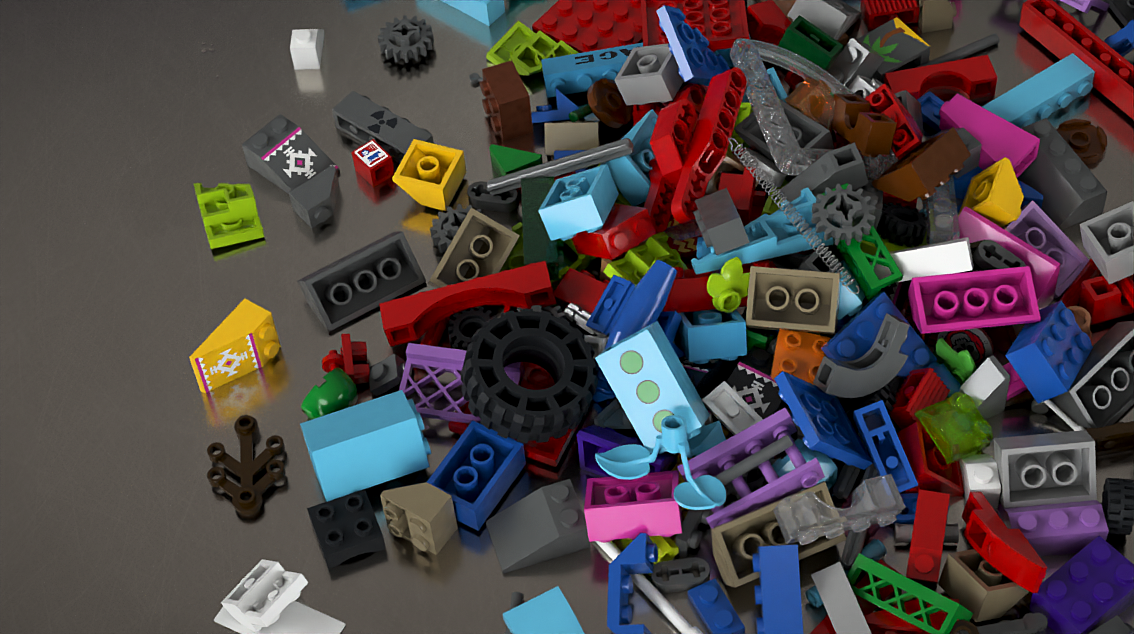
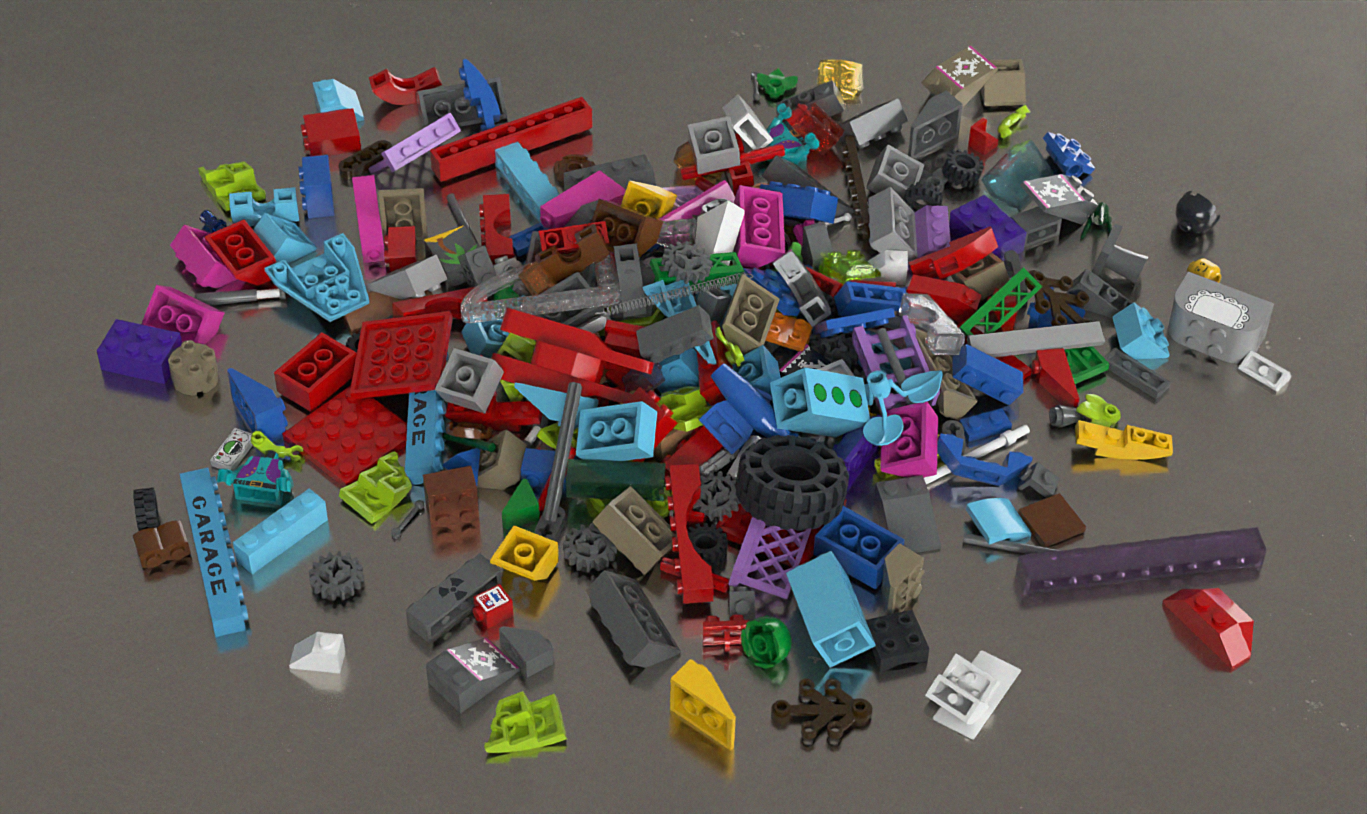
camera: 90 degrees left, 5 degrees down
blue plate [656,5,730,86] -> none
dark green slope [776,15,844,80] -> none

